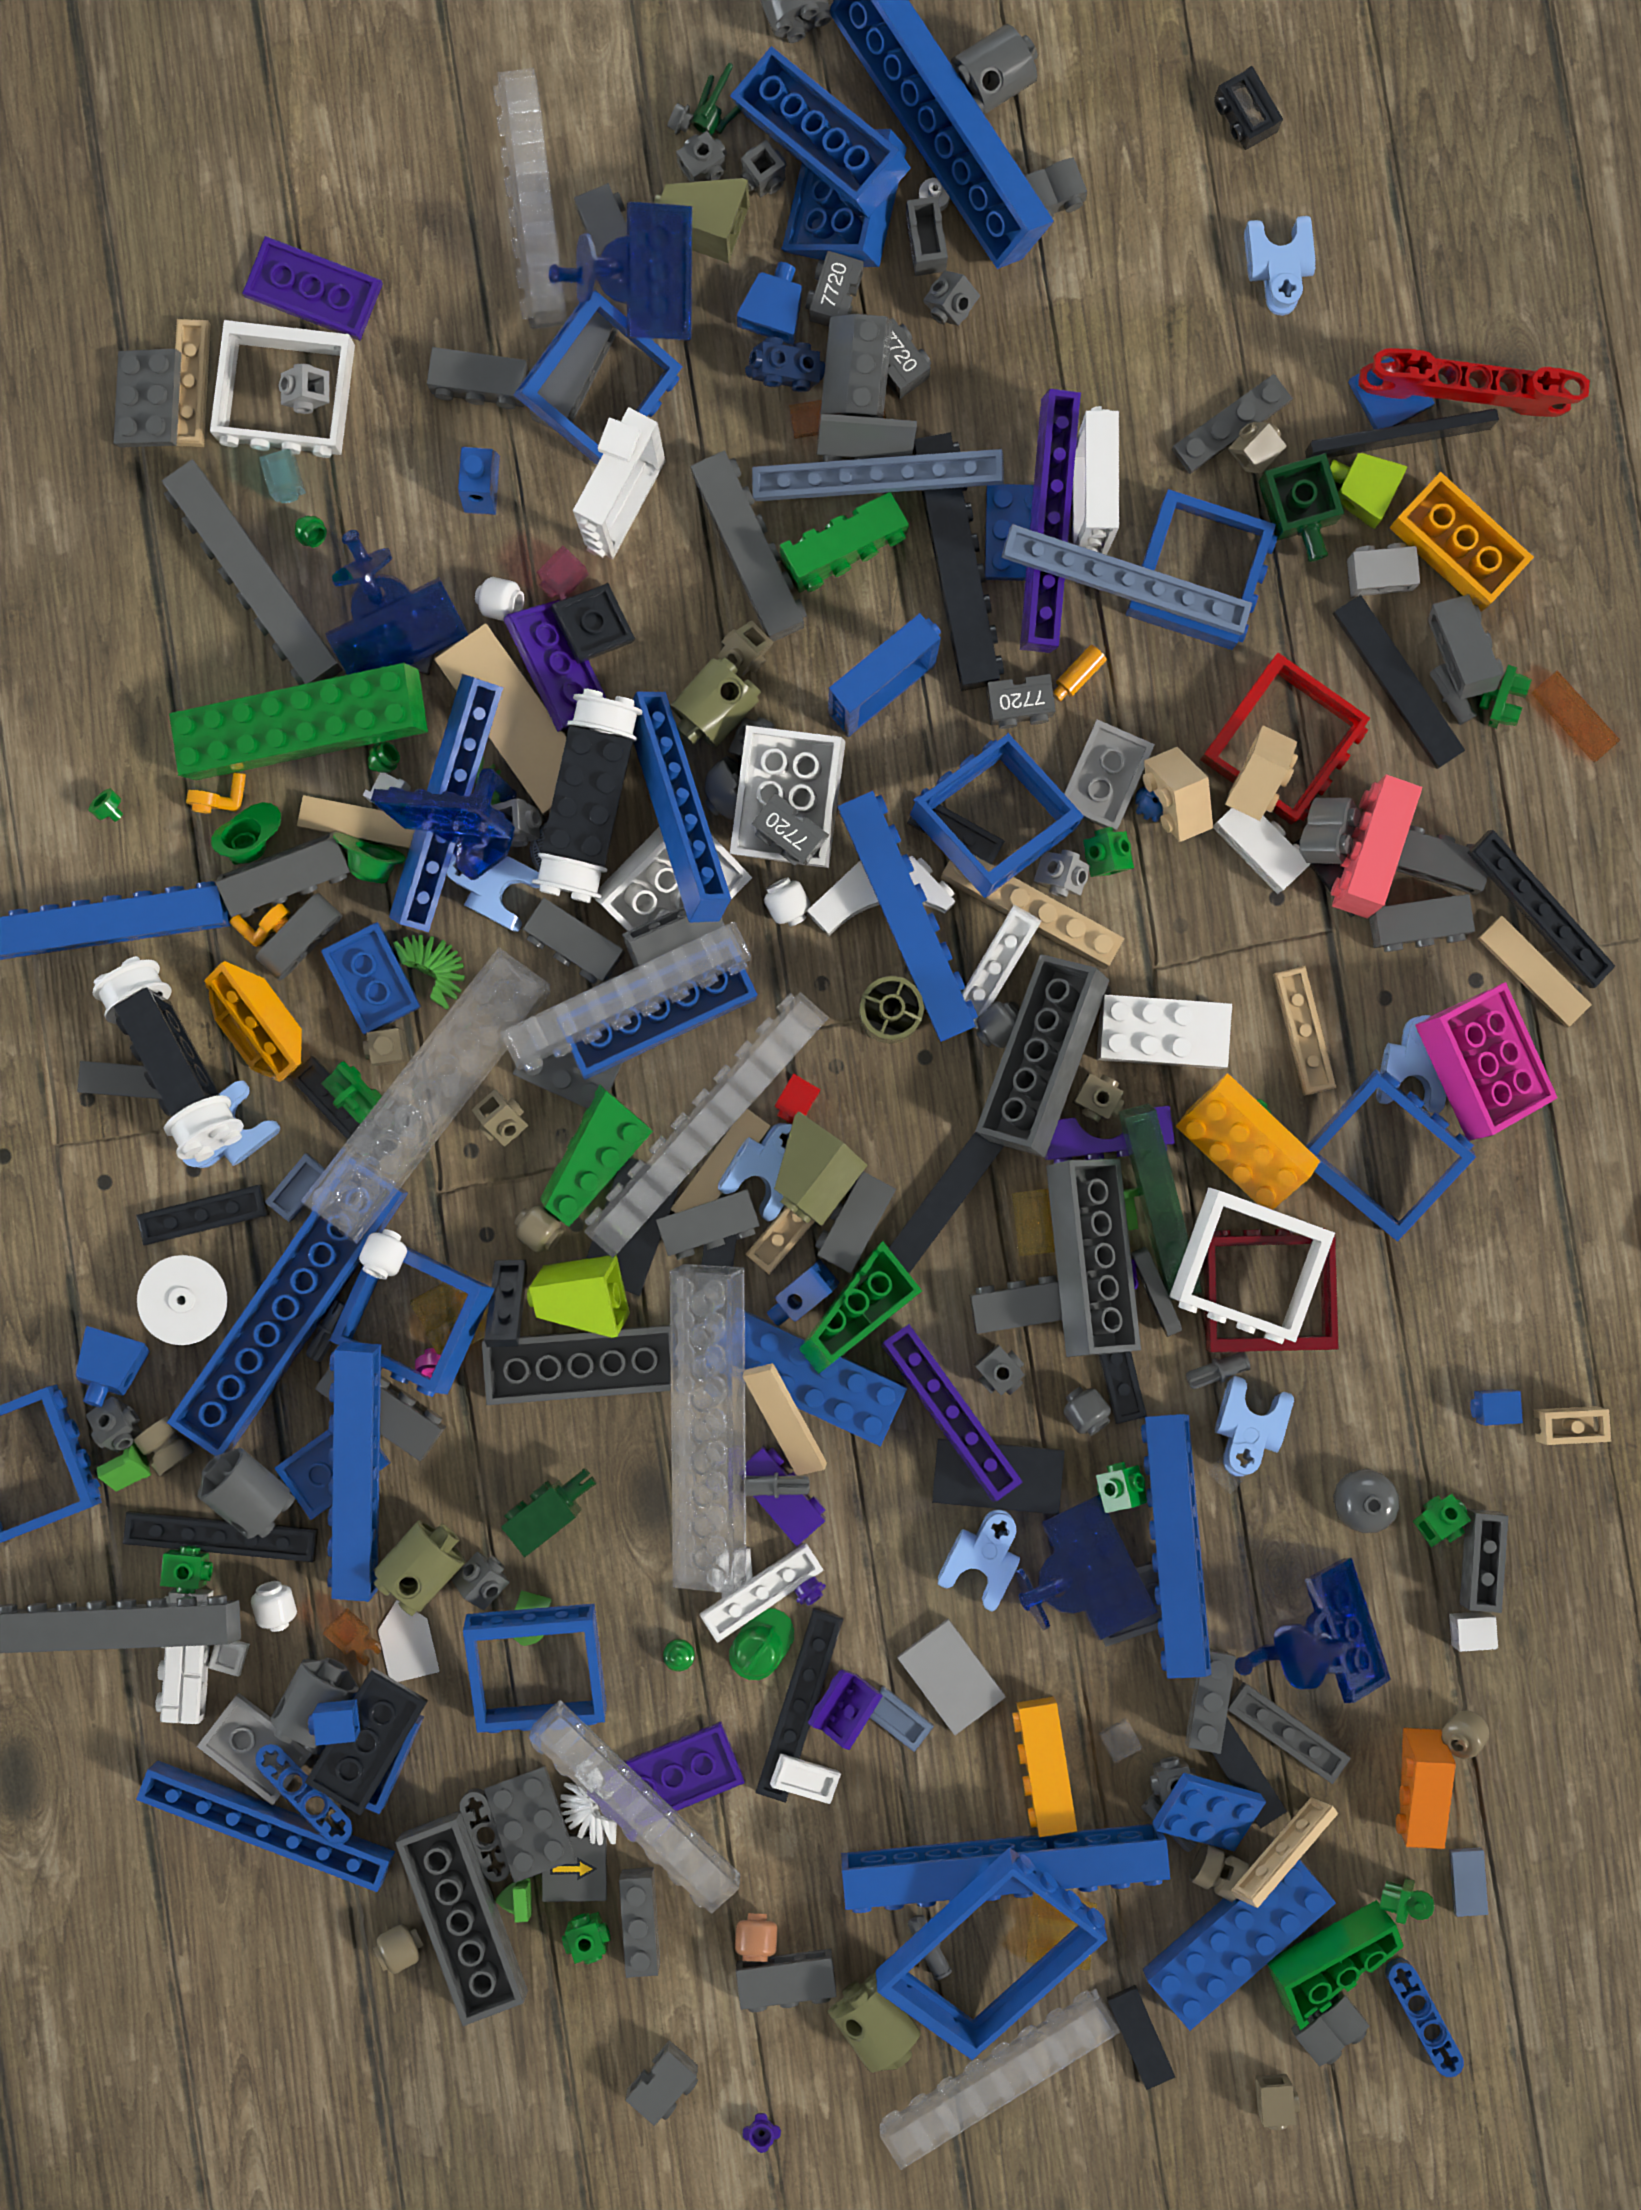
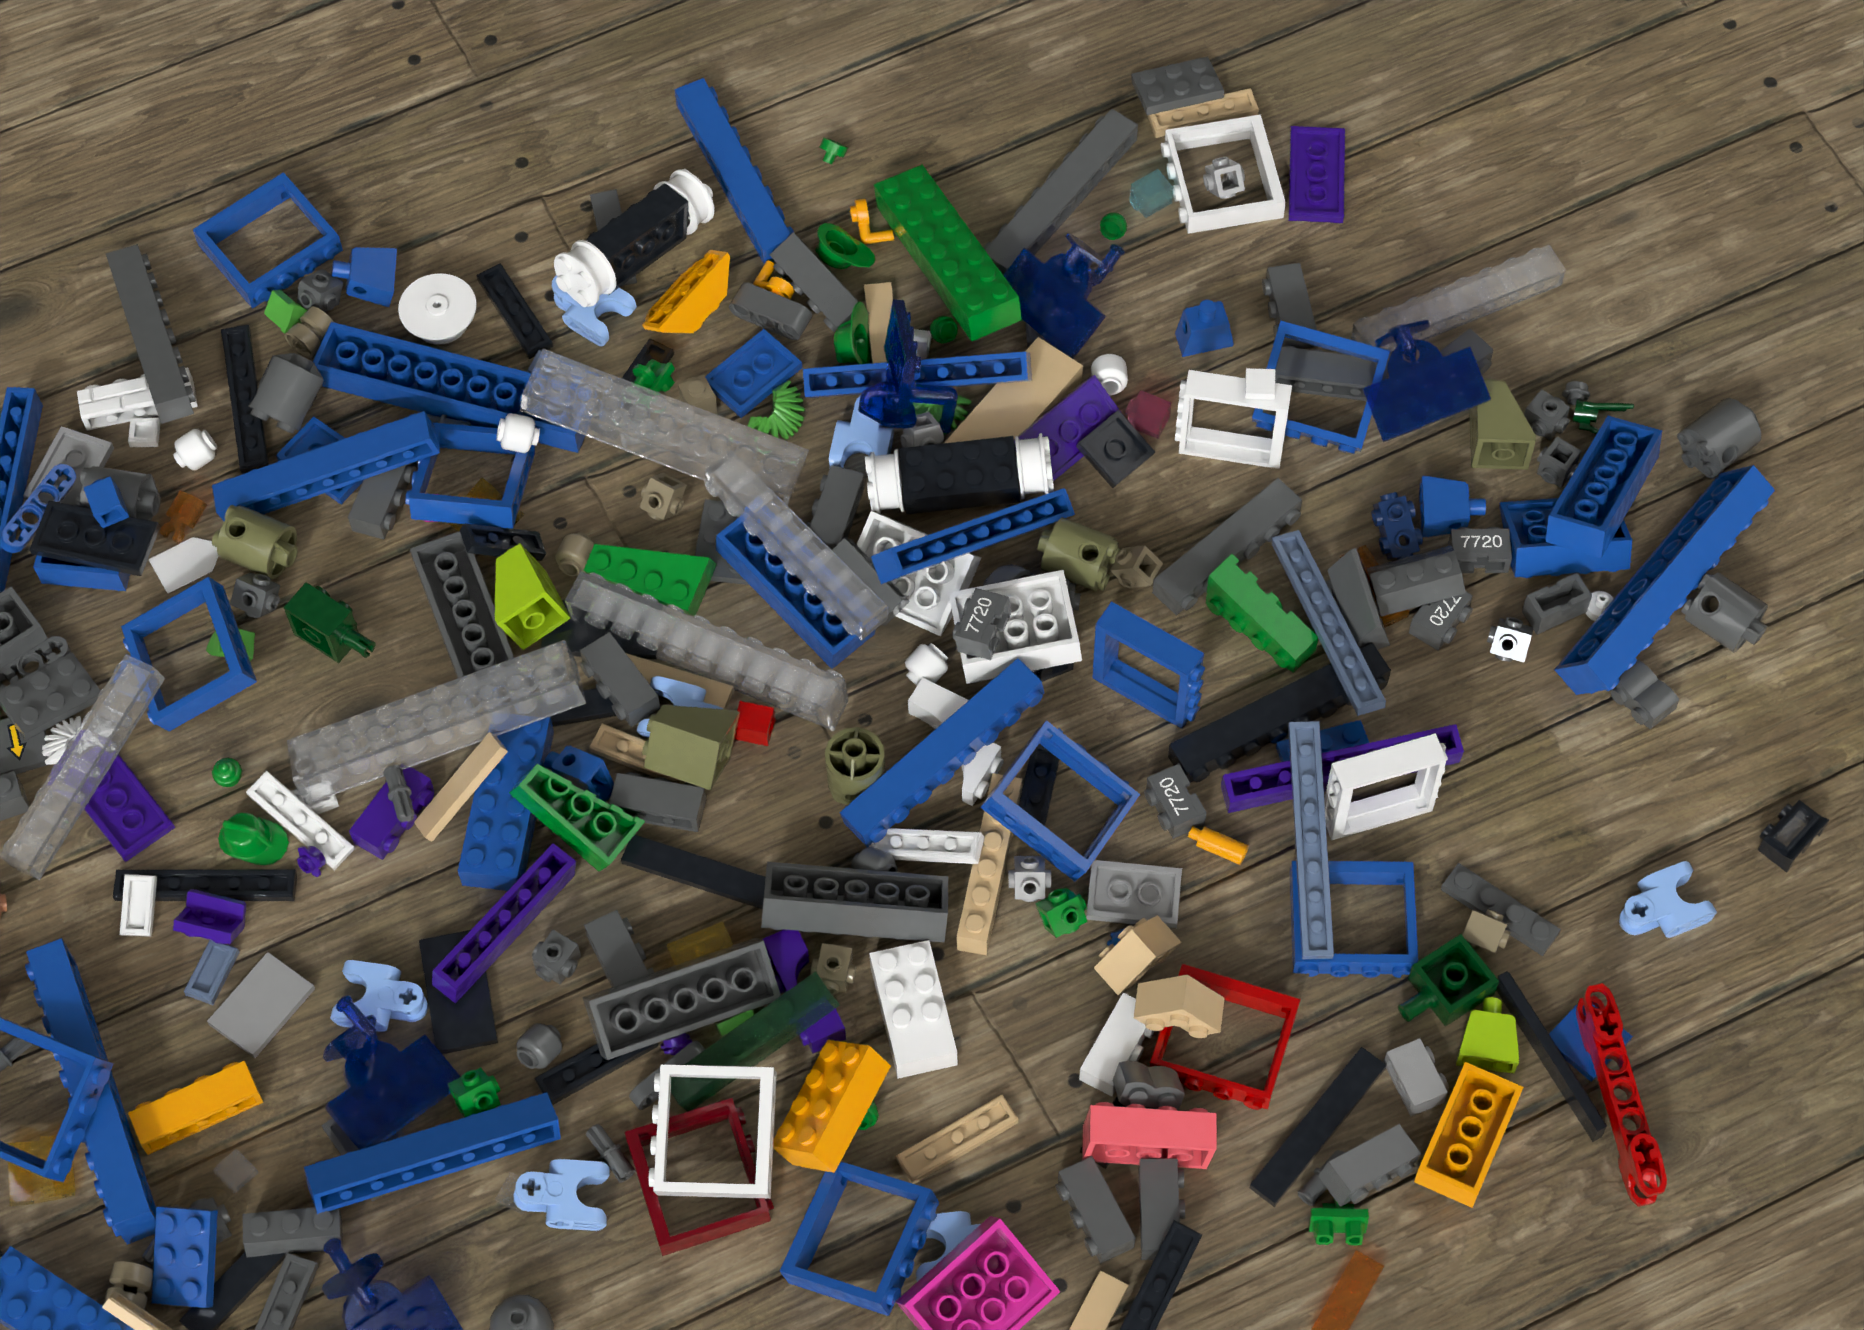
camera: 75 degrees right, 25 degrees down
green brick [160,1546,213,1594] -> none

